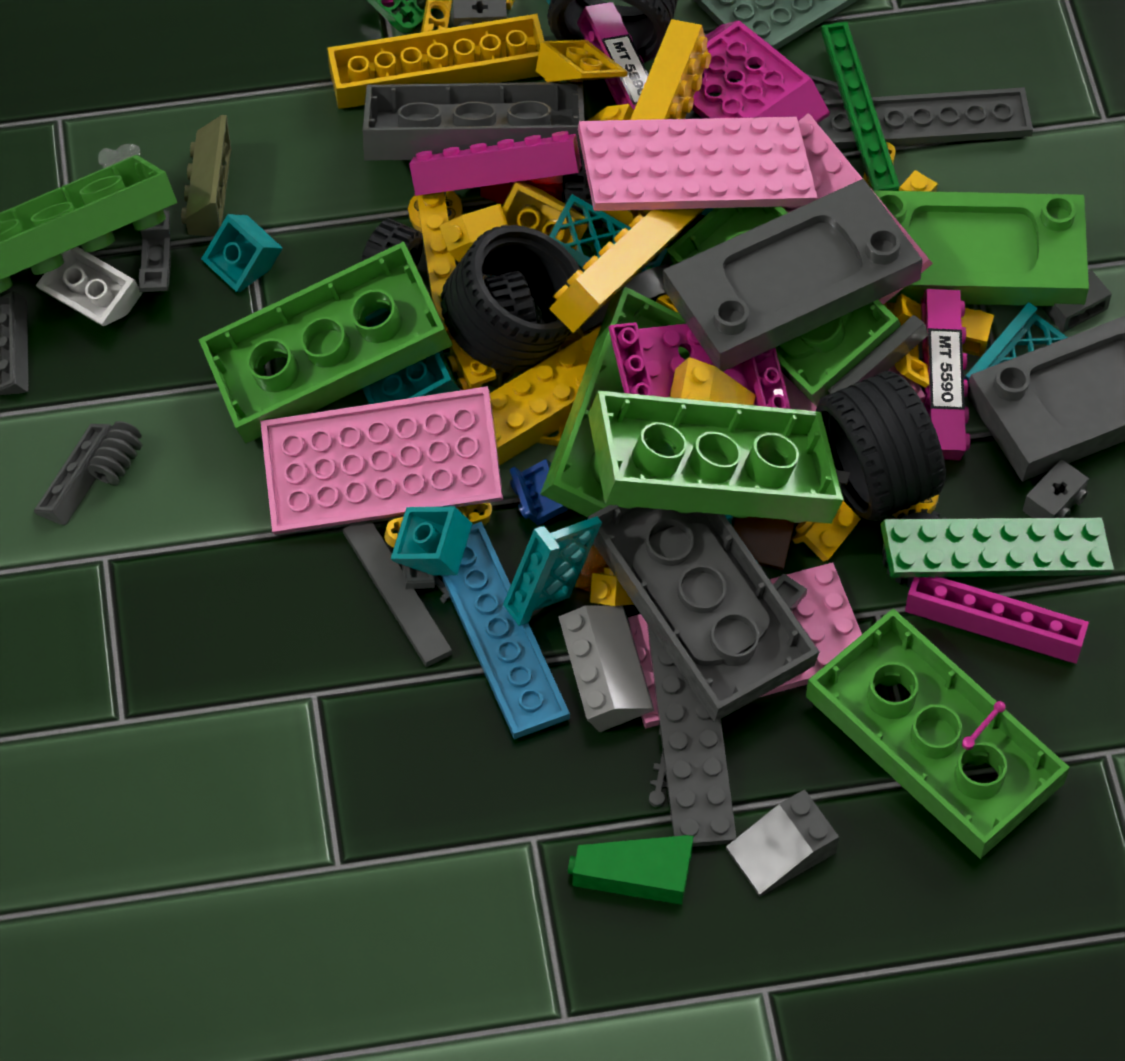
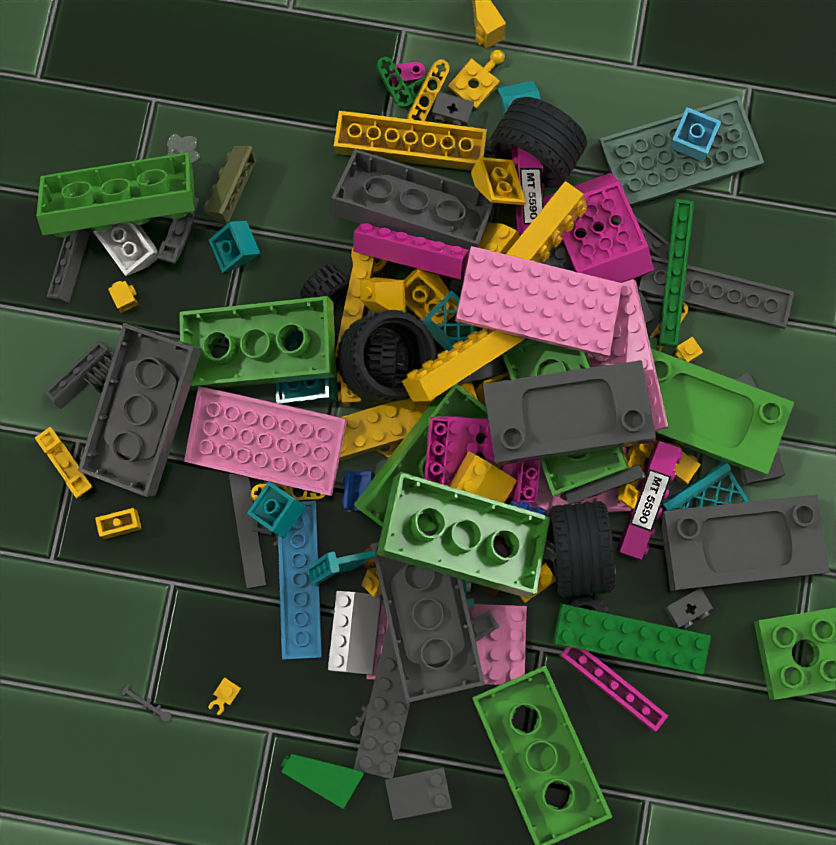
camera: 20 degrees right, 20 degrees up
dark pink hinge [962,701,1006,750] -> none
none -> yellow slope [35,427,93,498]
none -> dark grey piece [78,323,202,497]
none -> yellow brick [95,508,142,539]
none -> yellow brick [108,281,138,313]
none -> dark grey piece [120,684,171,722]
none -> yellow plate [208,677,242,715]

